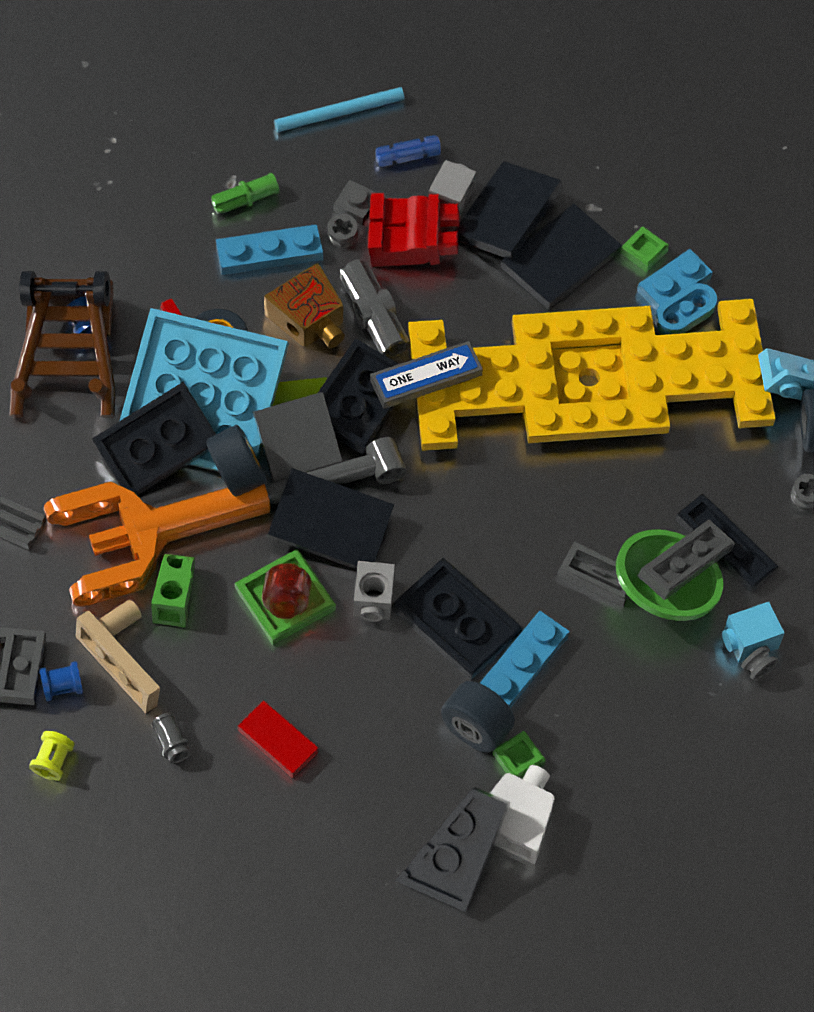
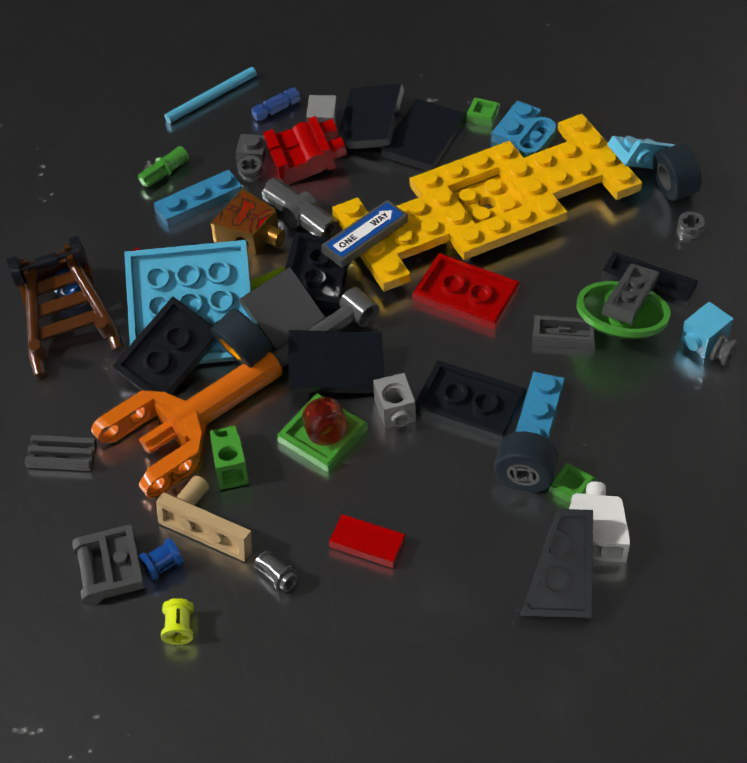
camera: 15 degrees left, 10 degrees down
none -> red tile [412,253,520,330]

